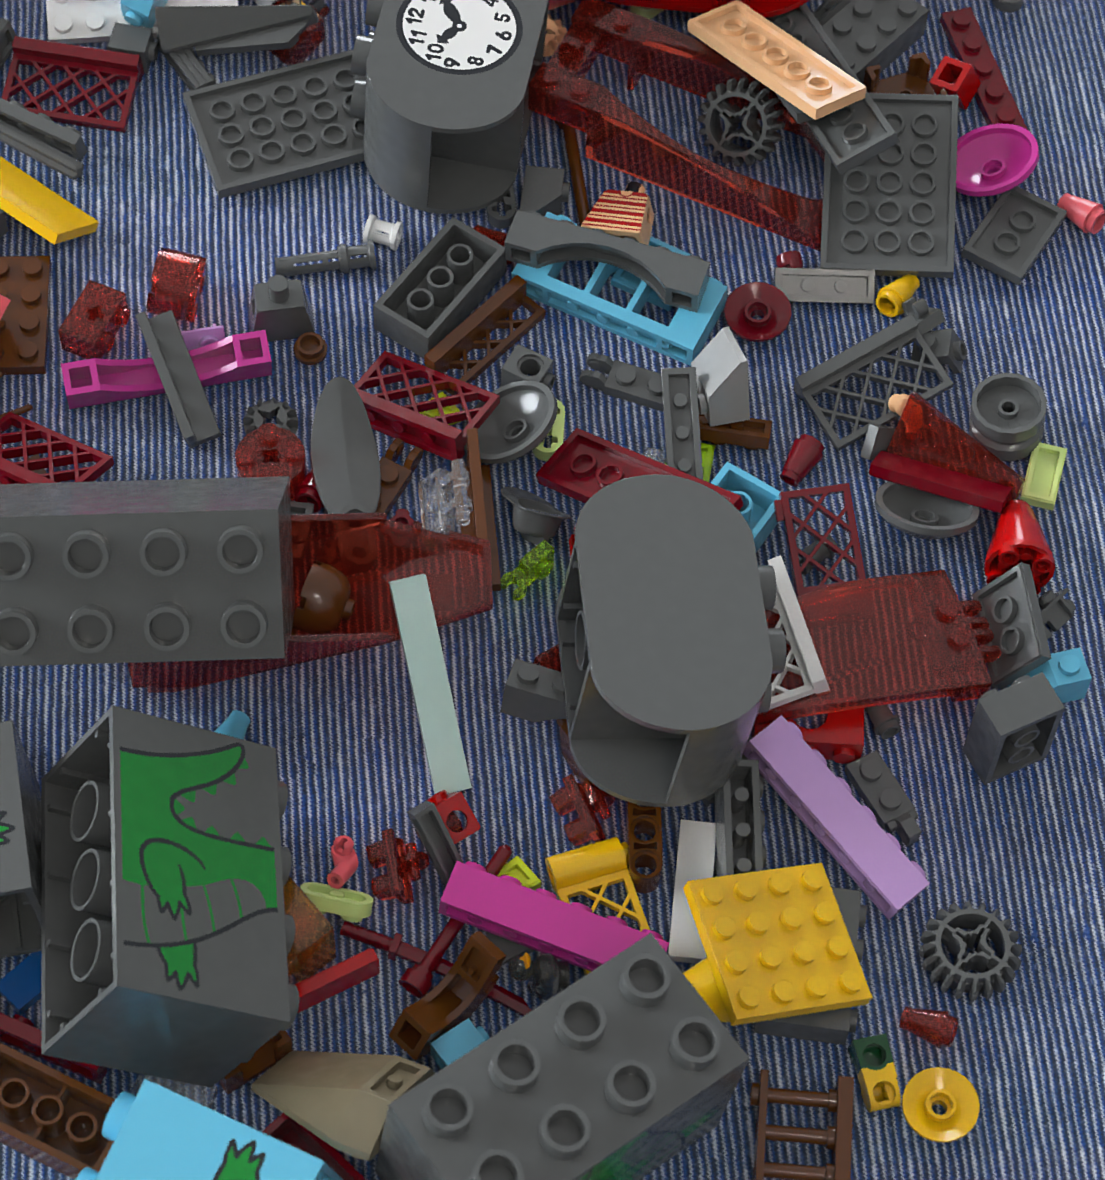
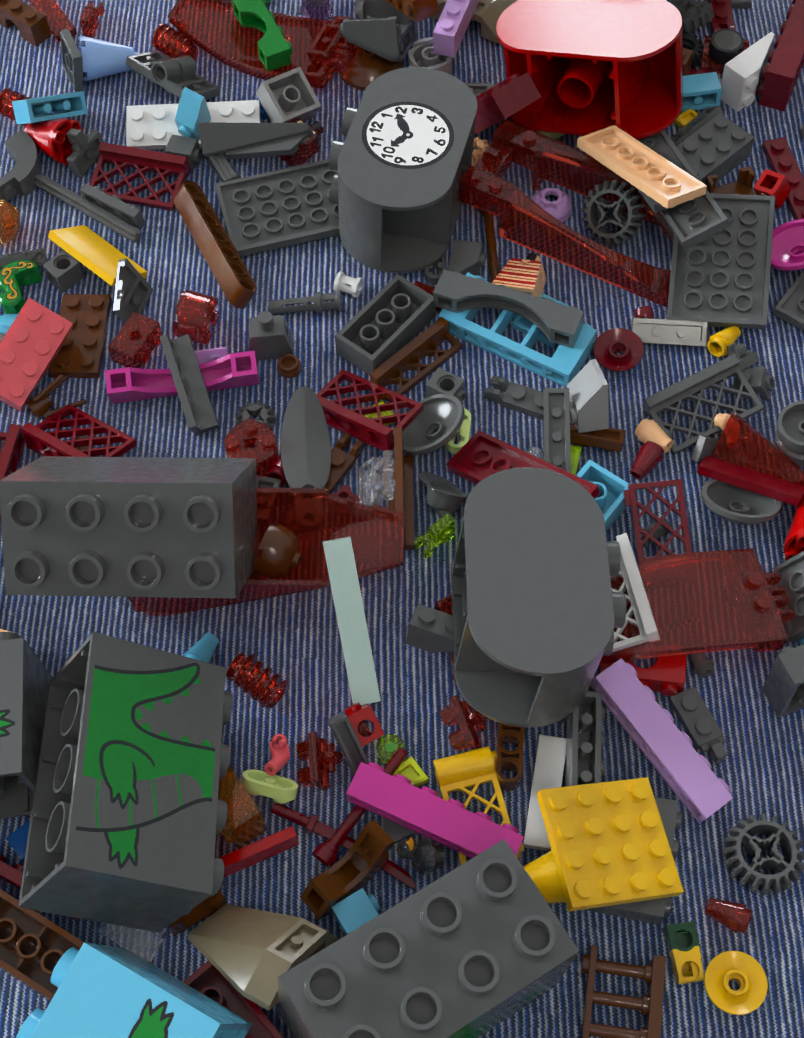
camera: 10 degrees right, 0 degrees up
none -> dark grey wing [113,259,153,327]
none -> reddish brown beam [173,180,257,309]
none -> clear red piece [226,653,289,709]
none -> clear neon green tile [376,734,405,764]
none -> lavender piece [530,188,572,225]
none -> light nougat cone [635,418,674,453]

